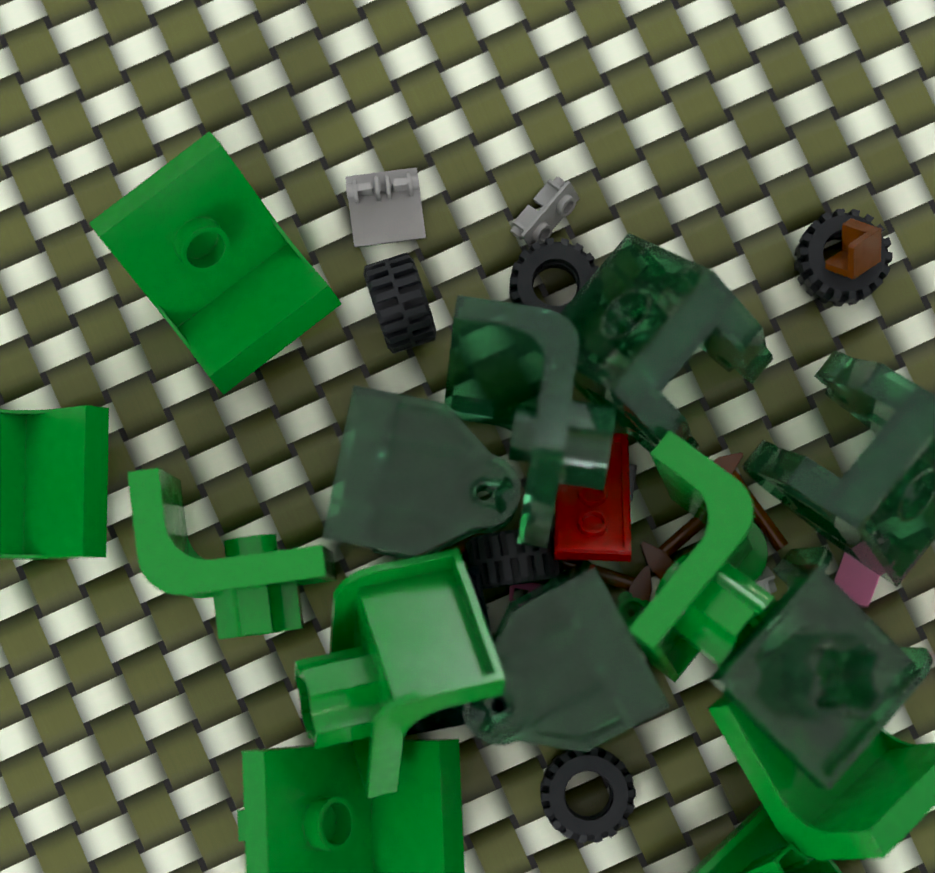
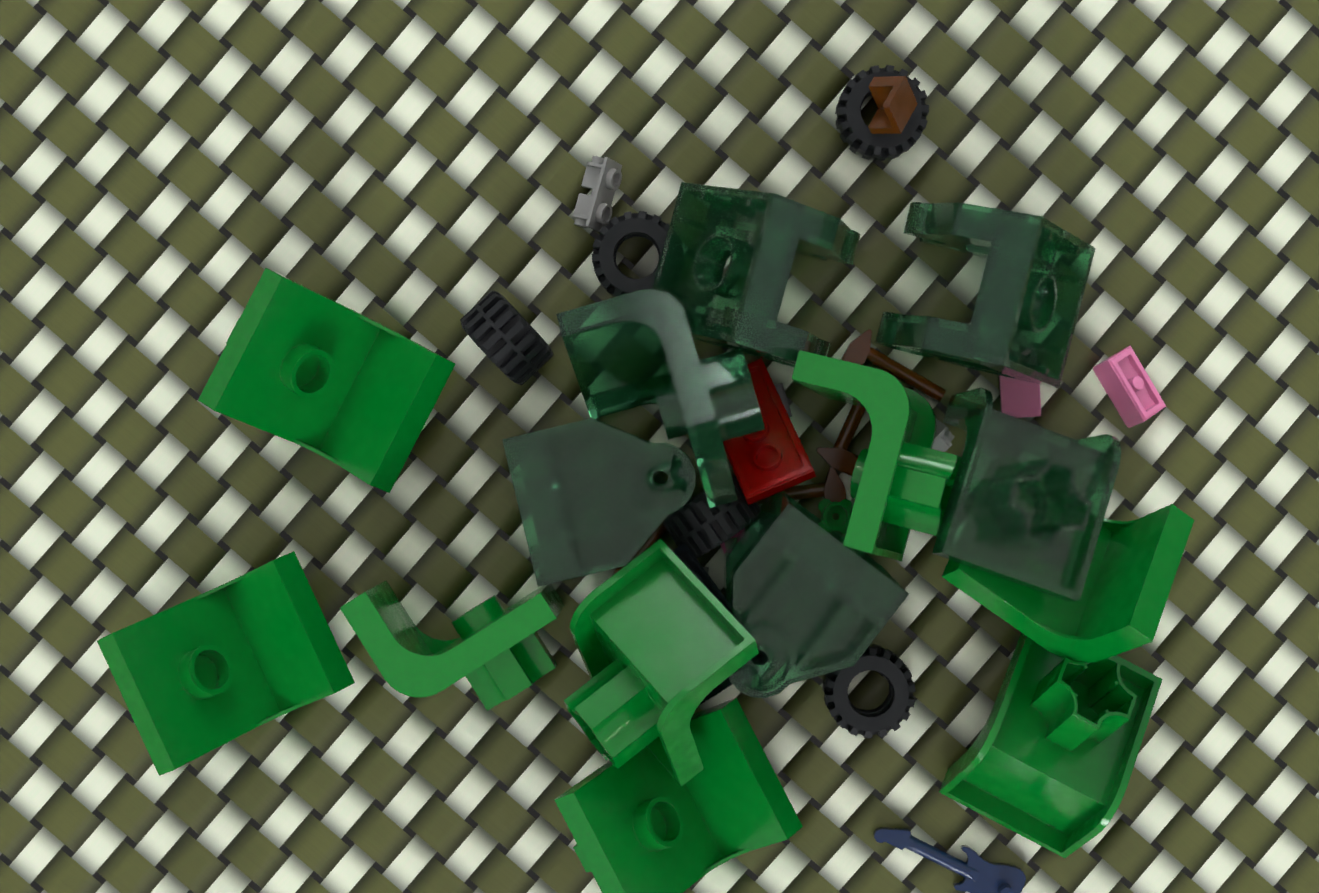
camera: 30 degrees left, 5 degrees up
light grey hinge [345,167,426,248] -> none

